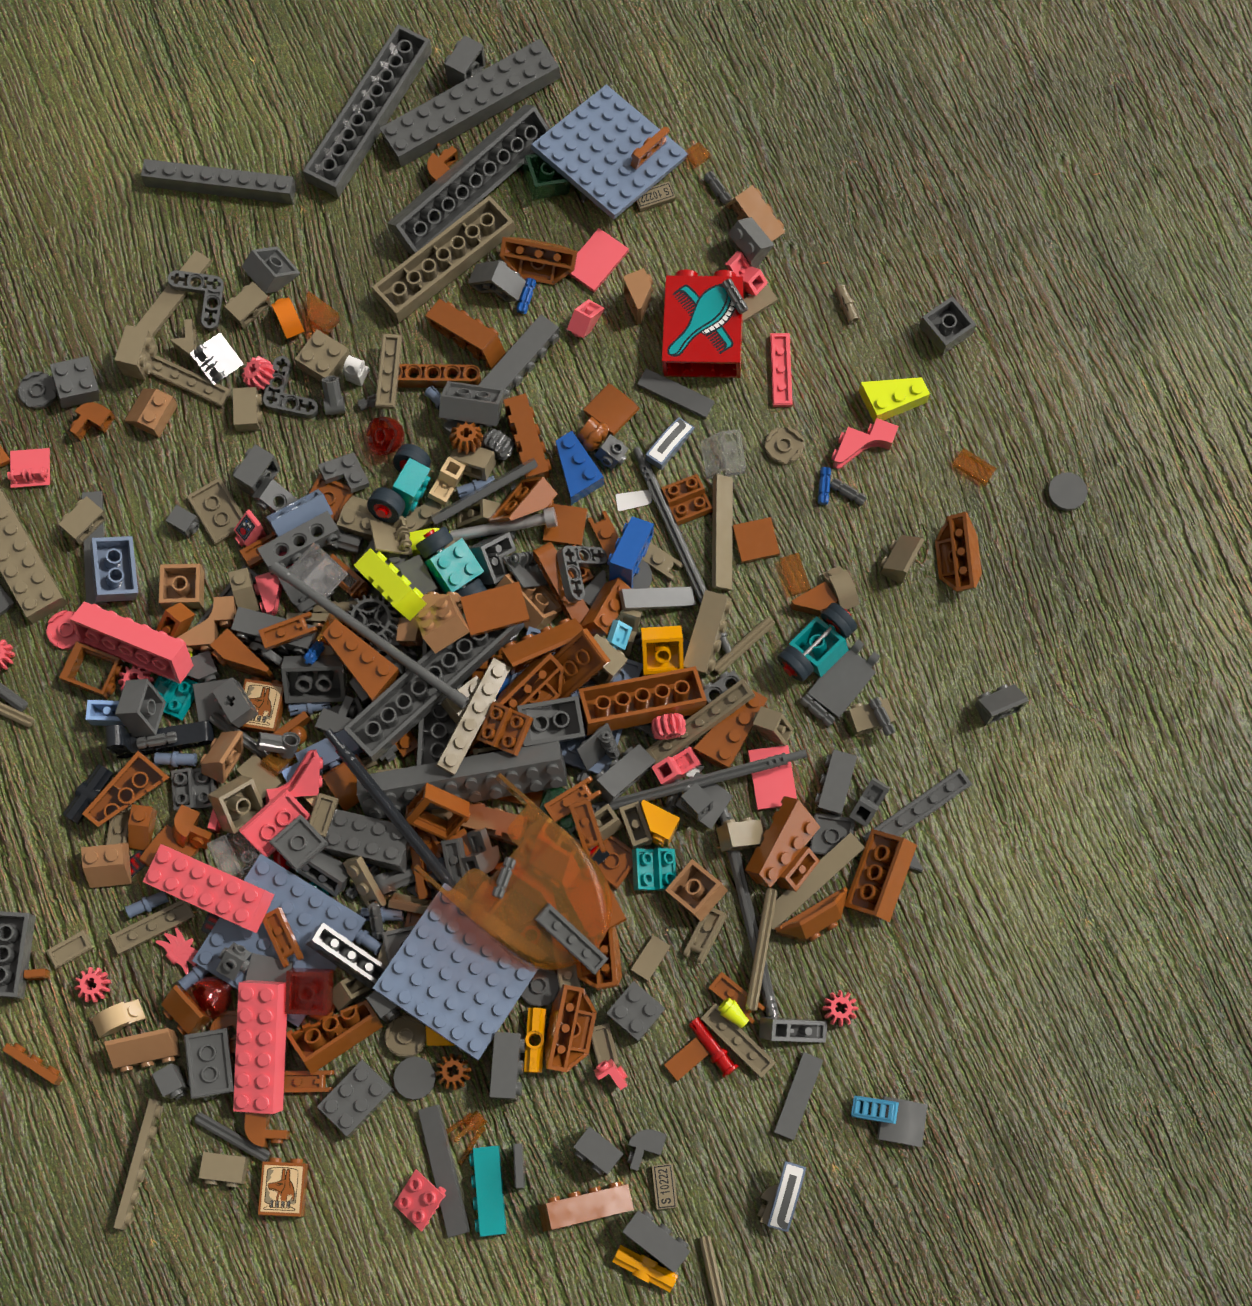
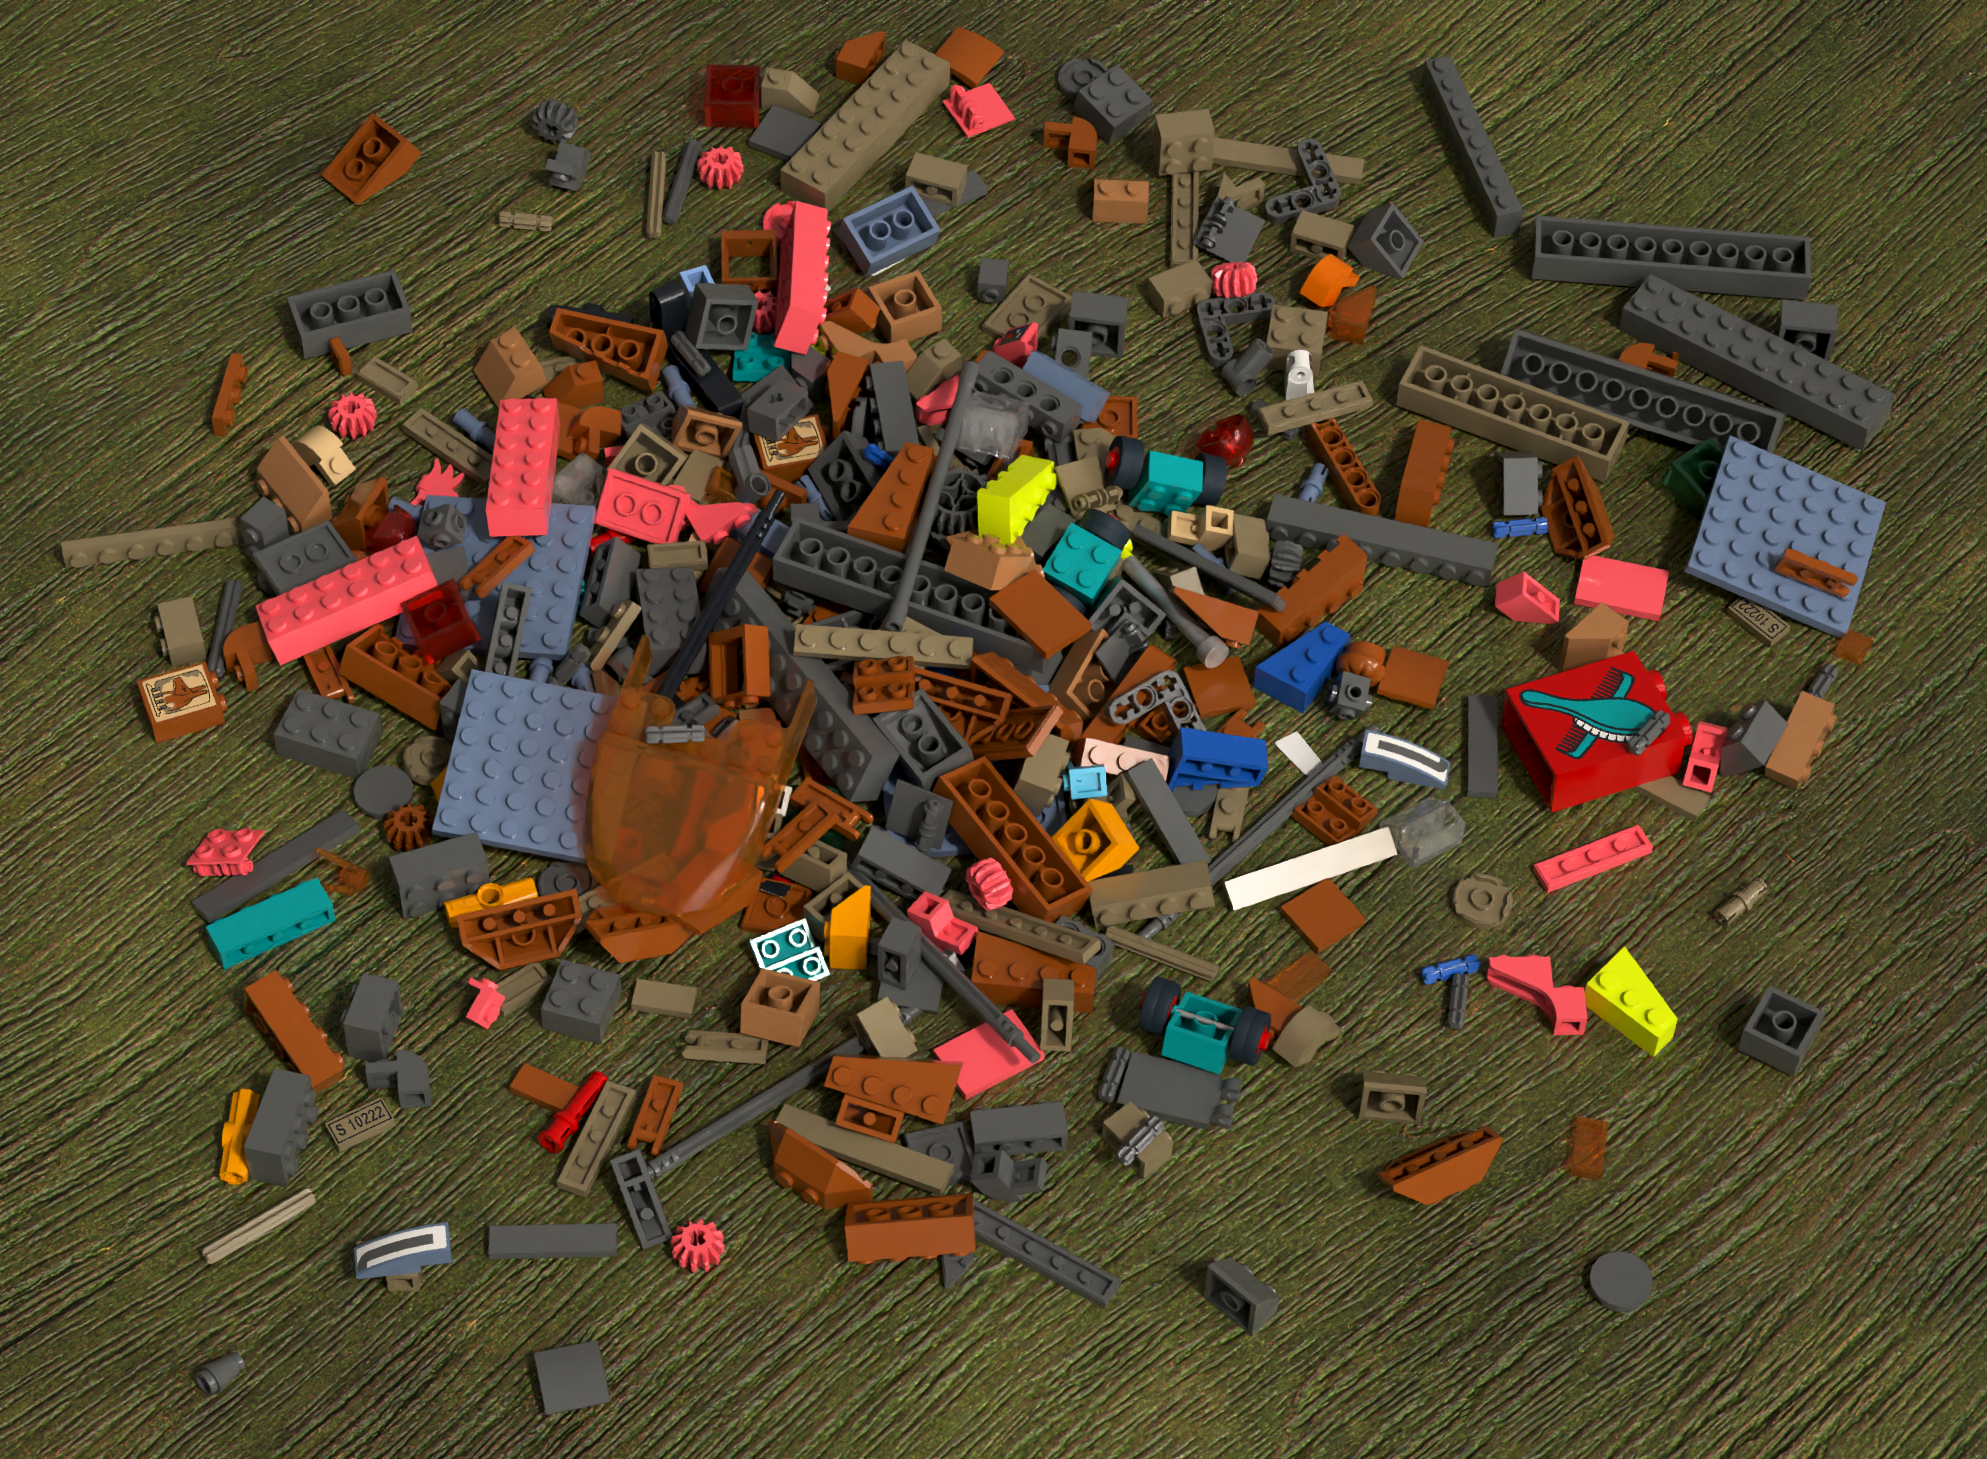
camera: 65 degrees right, 20 degrees down
dark orange hinge [259,612,318,650] -> none
dark grey tile [269,814,329,872] -> none
dark grey plate [318,452,369,493] -> none
dark grey slope [439,381,505,427] -> none
dark orange gear [449,421,483,455] -> none
dark grey tile [513,1143,526,1189] -> none
dark grey tile [533,902,608,975] -> none
neon yellow cone [718,998,749,1029] -> none
dark tan axle [745,888,777,1011] -> none
dark azure slope [851,1096,899,1124] -> none

